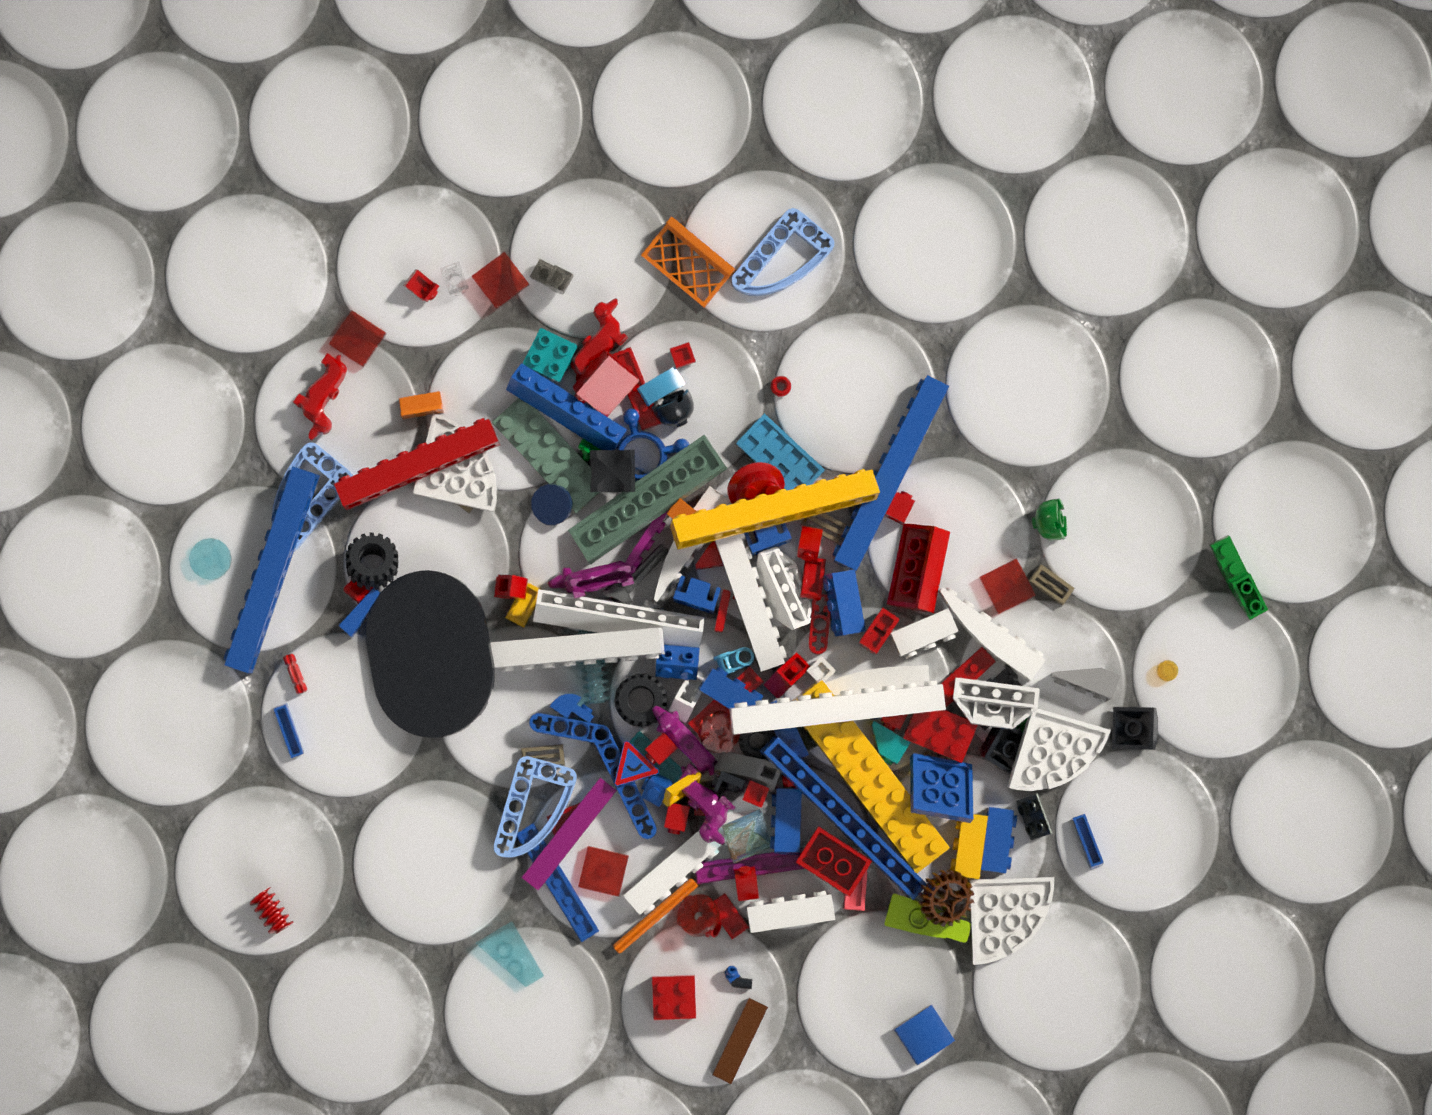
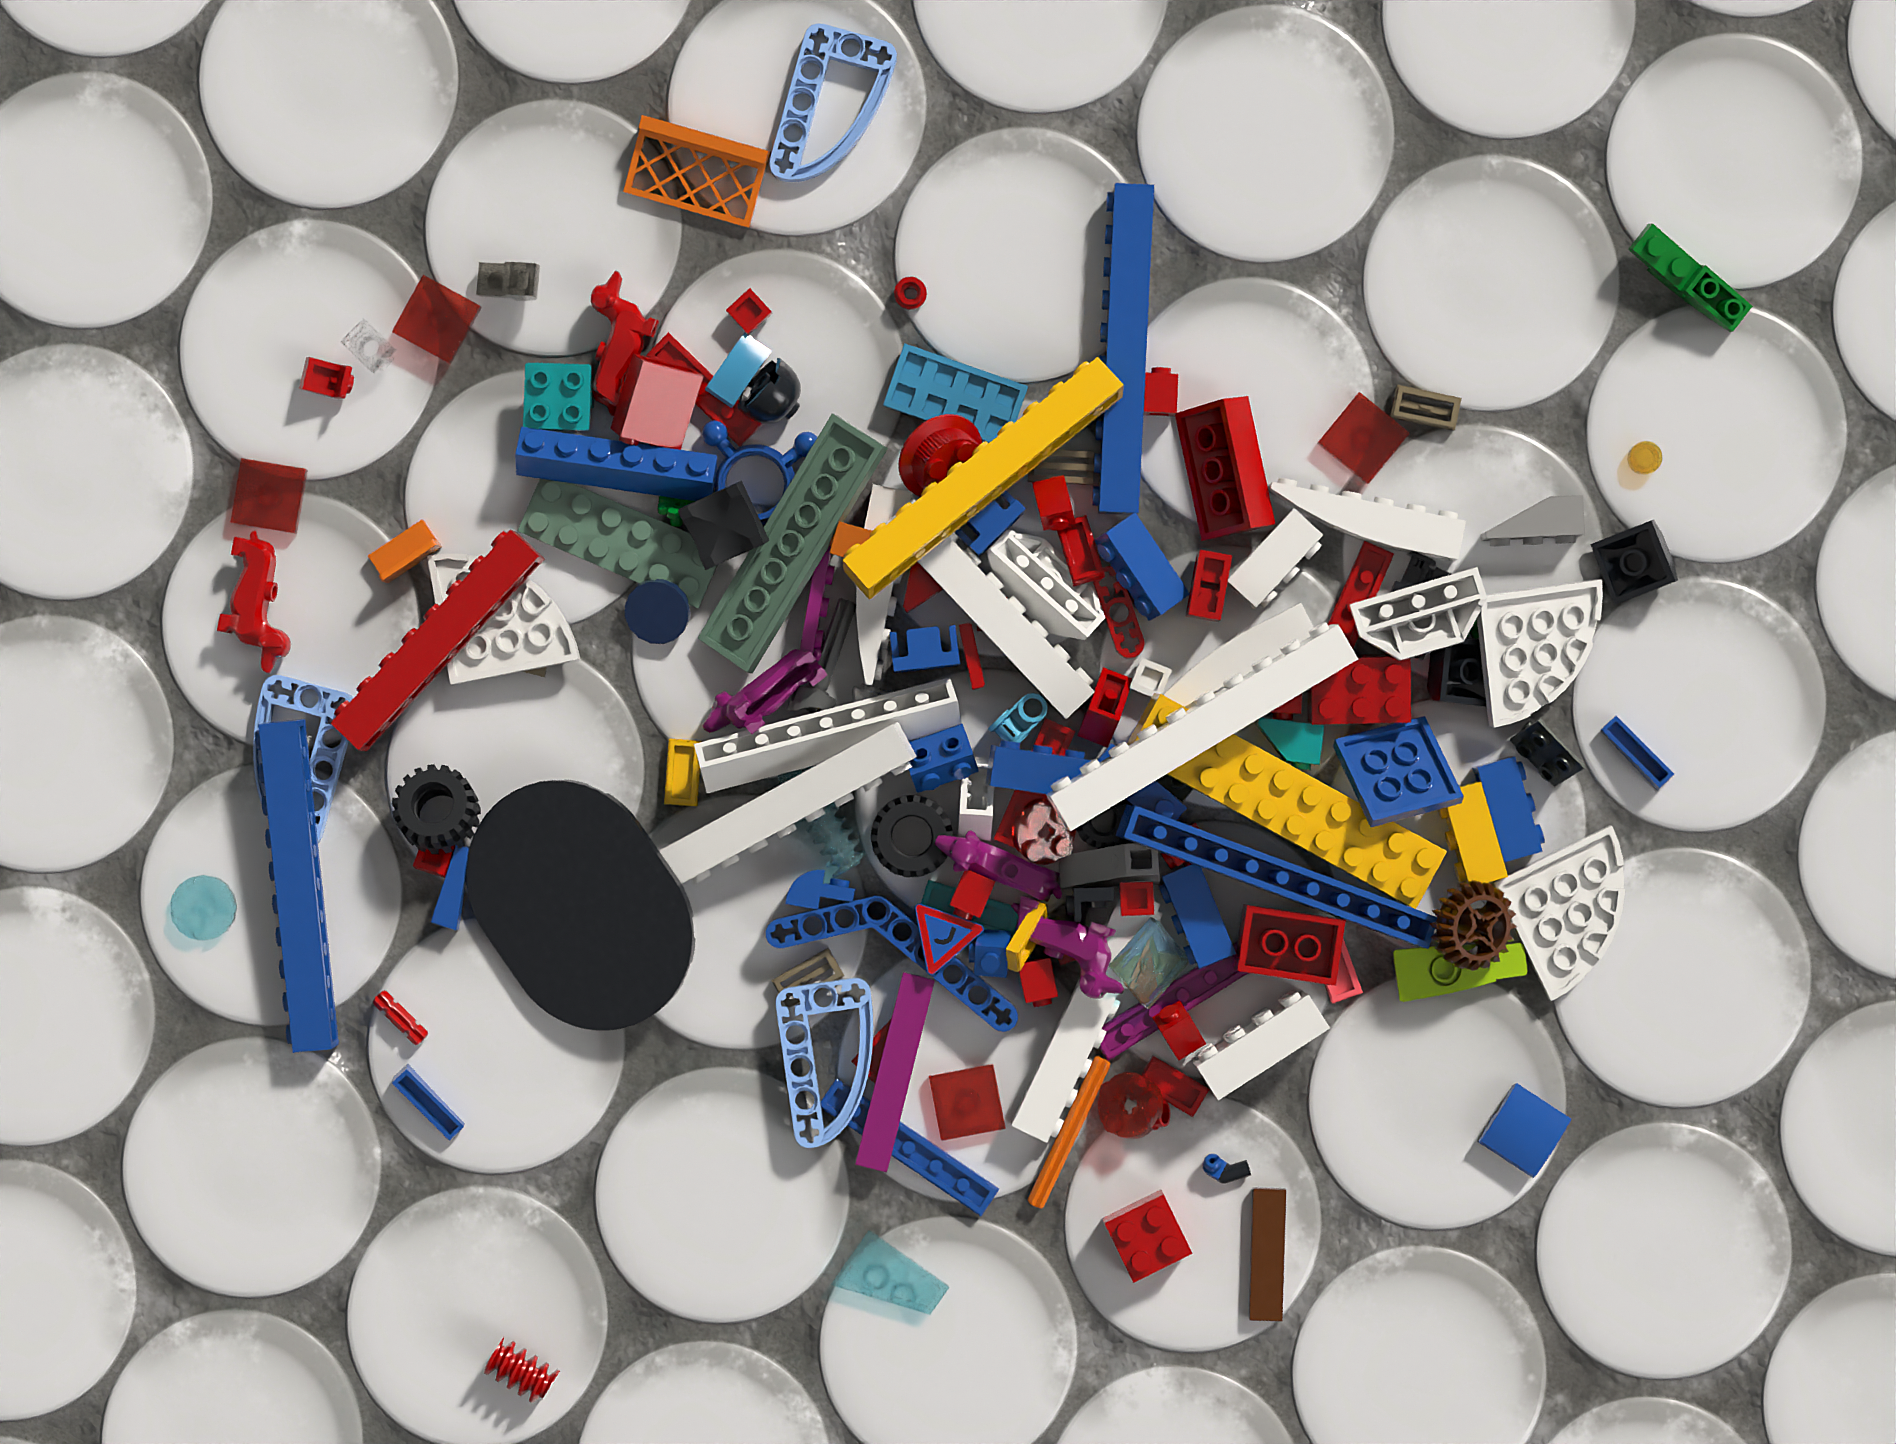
camera: 20 degrees left, 5 degrees up
red brick [494,574,528,600] -> none
green cylinder [1032,498,1067,541] -> none

